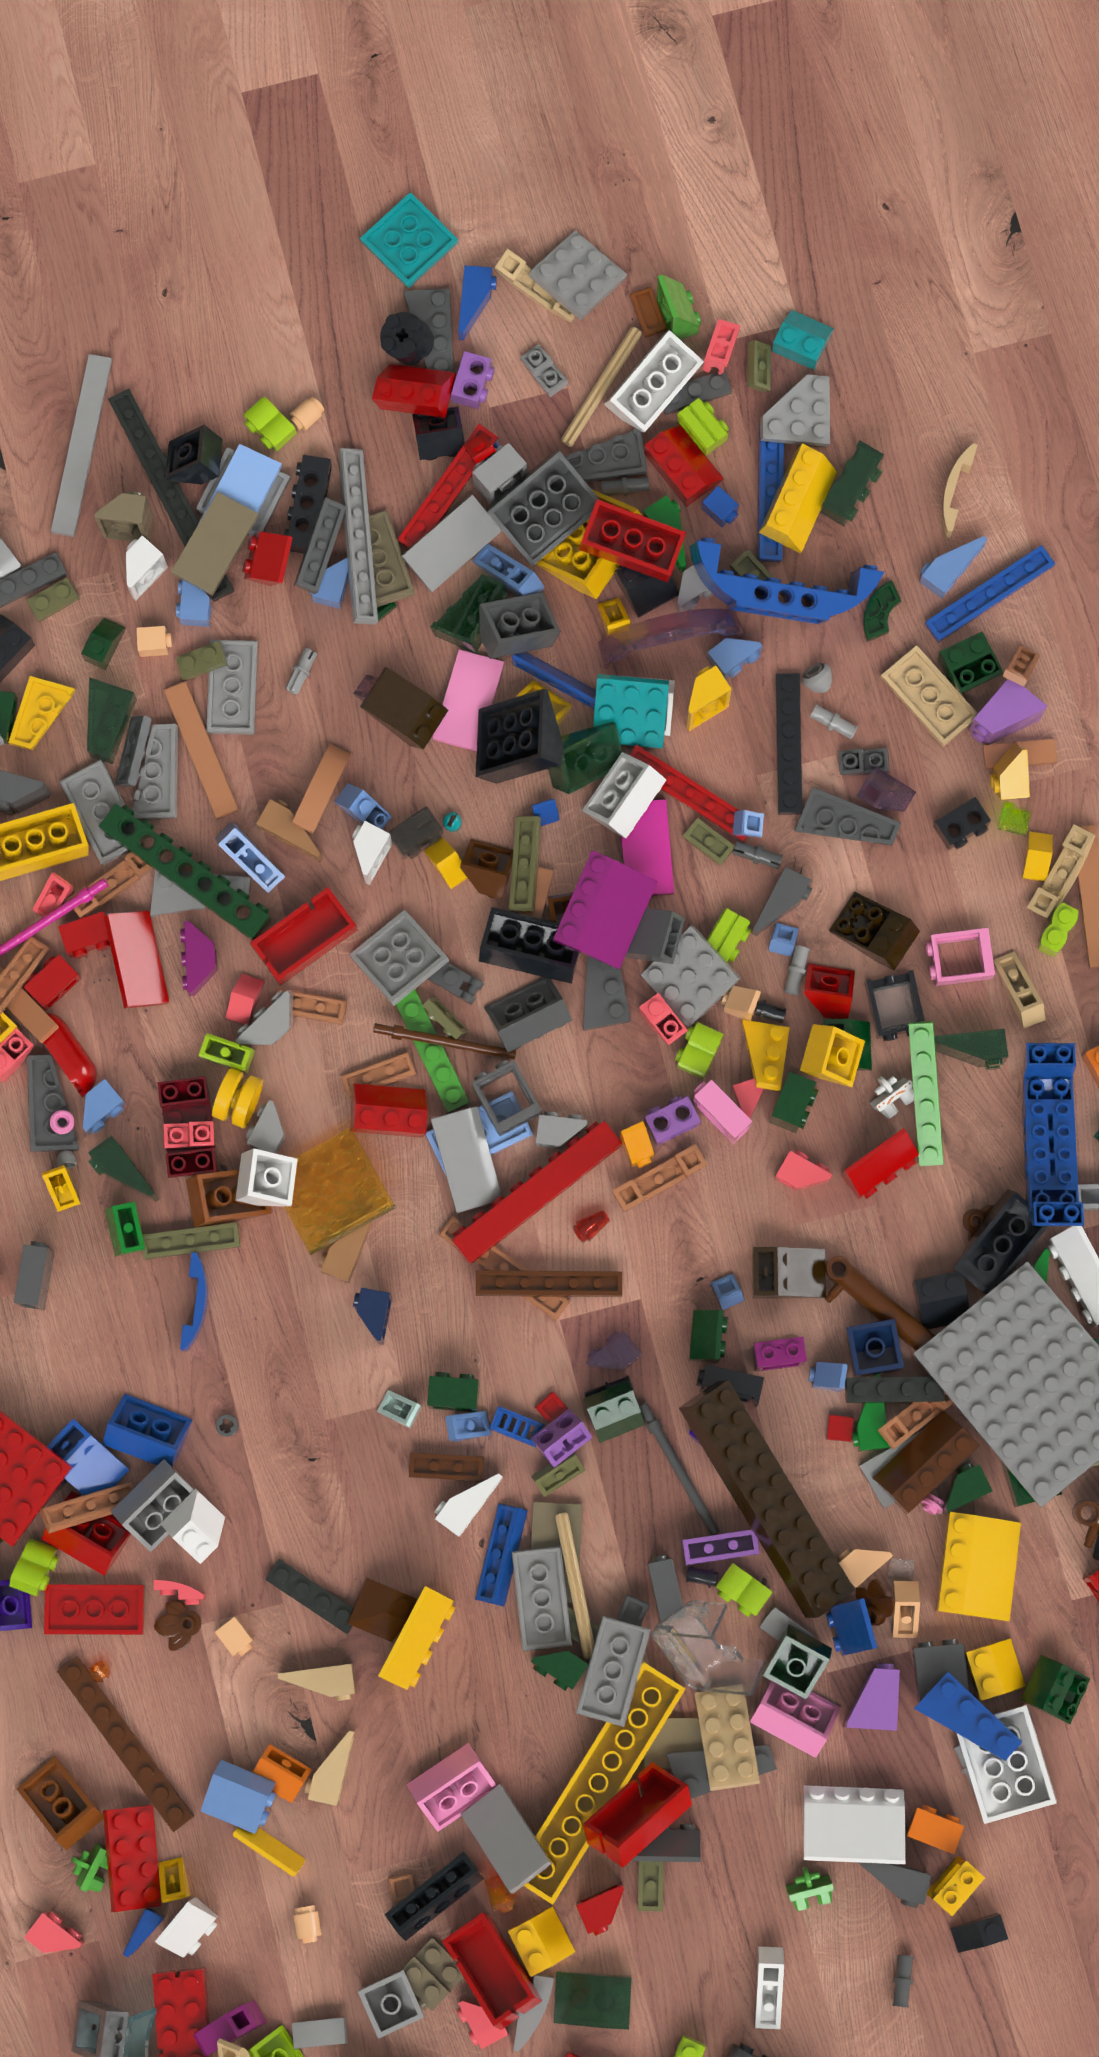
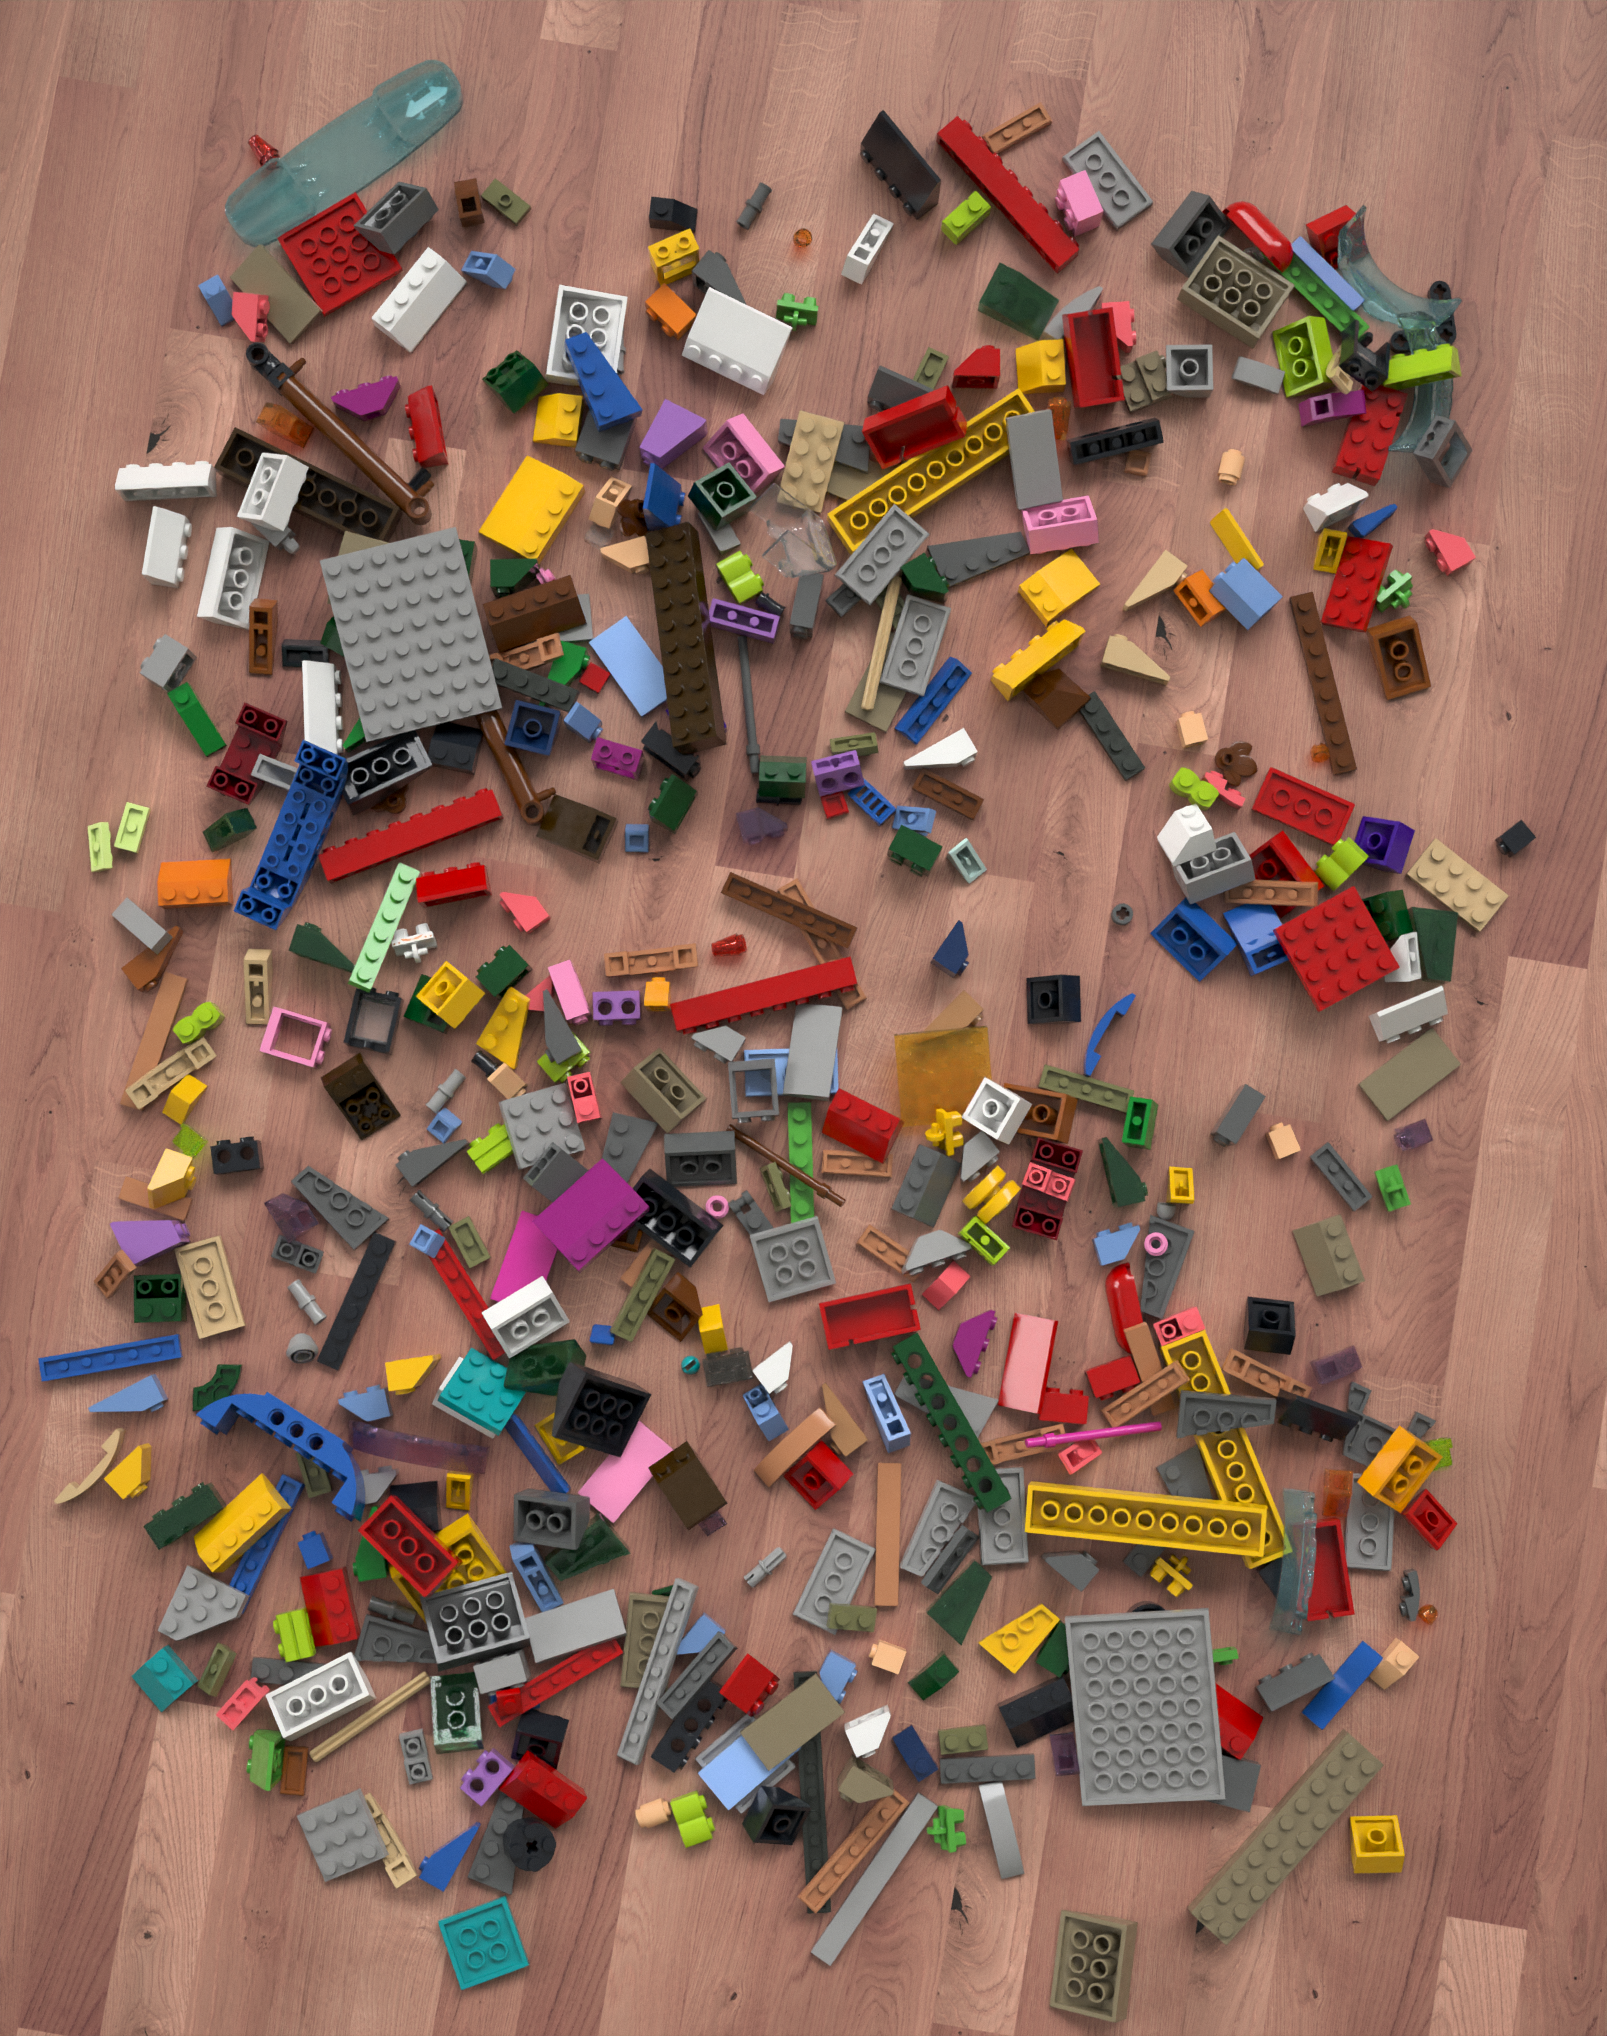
camera: 160 degrees left, 5 degrees up
red slope [804,963,855,1019] -> none
none -> yellow slope [104,1443,152,1500]
none -> red brick [318,788,504,884]
none -> clear green slope [430,1672,484,1754]
none -> dark grey slope [543,989,583,1065]
none -> light blue tile [589,616,667,718]
none -> dark tan slope [620,1048,707,1134]
none -> bright pink plate [706,1196,729,1219]
none -> red slope [783,1440,854,1510]
none -> clear orange hinge [793,228,812,248]
none -> nougat tile [797,1789,909,1914]
none -> dark grey slope [891,1144,961,1228]
none -> dark blue slope [892,1725,938,1782]
none -> yellow hips [925,1108,964,1156]
none -> dark grey wing [927,532,1030,587]
none -> bright green hips [927,1805,966,1853]
none -> yellow slope [1018,549,1100,626]
none -> black slope [1026,974,1081,1024]
none -> lime brick [1169,767,1219,811]

